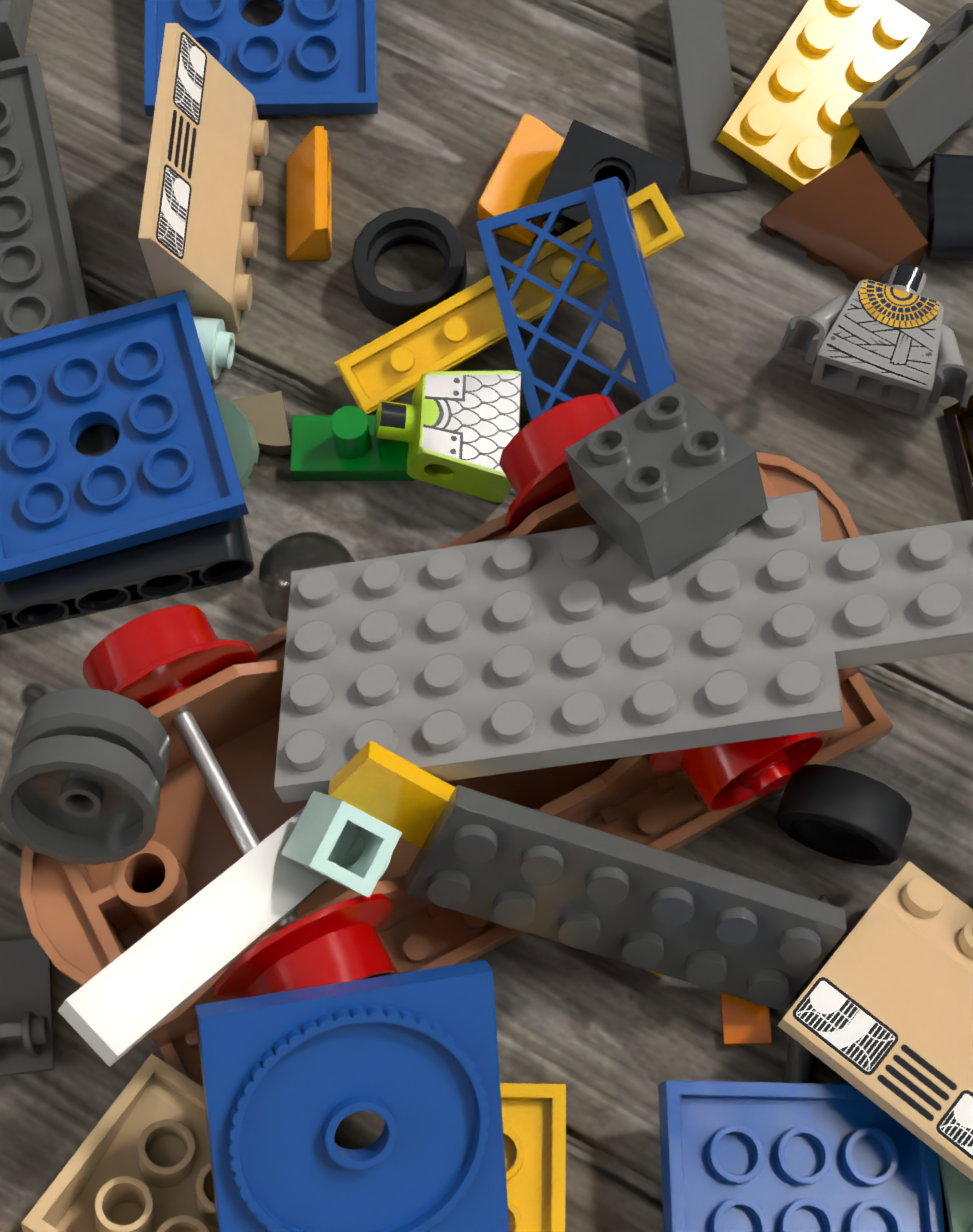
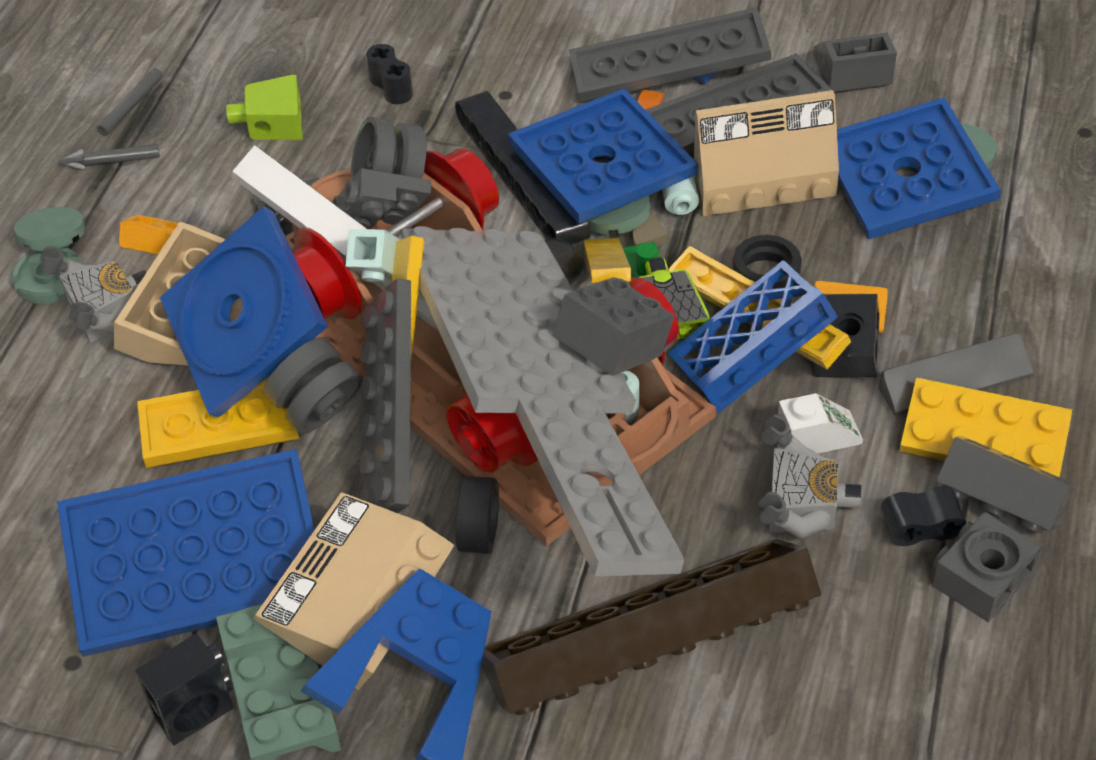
camera: 75 degrees right, 20 degrees down
light orange slope [286,126,332,261] -> none
reddish brown slope [760,150,928,285] -> none
none -> dark grey wheel [263,336,363,434]
none -> dark grey plate [332,168,431,229]
none -> yellow tile [584,238,631,284]
none -> white slope [778,393,863,454]

